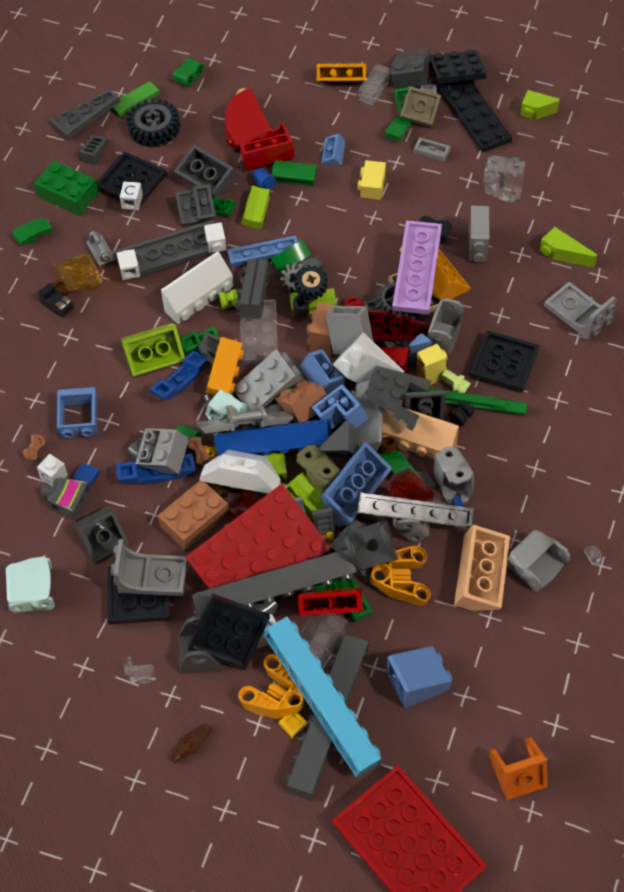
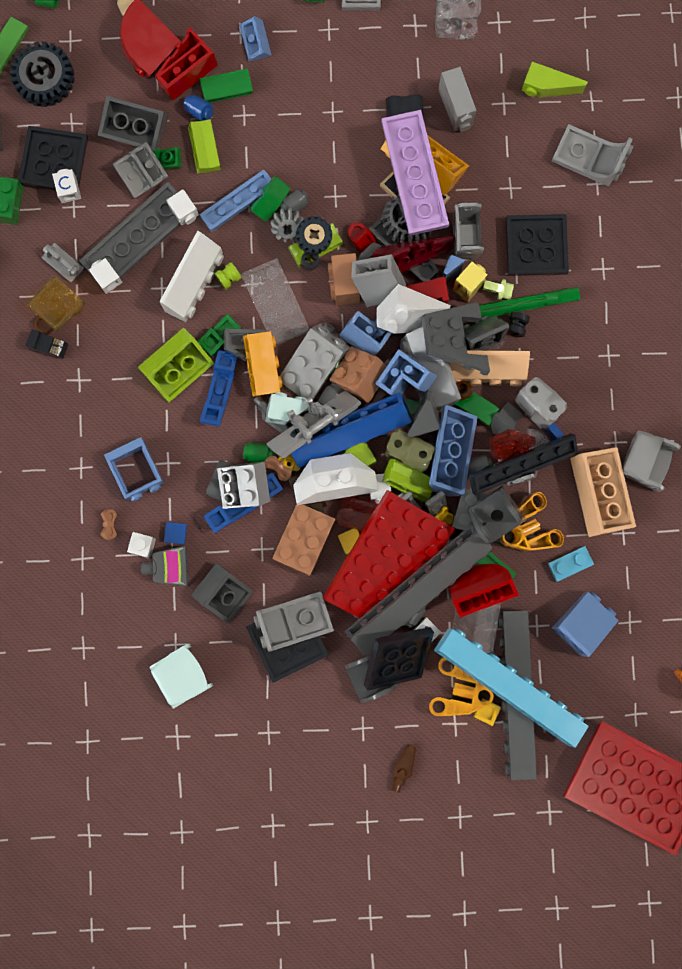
camera: 25 degrees left, 25 degrees up
clear bracket [124,656,156,684] -> none
dark grey brick [236,259,269,319] -> none
light yellow brick [358,160,386,200] -> none
none -> medium azure plate [548,546,594,582]

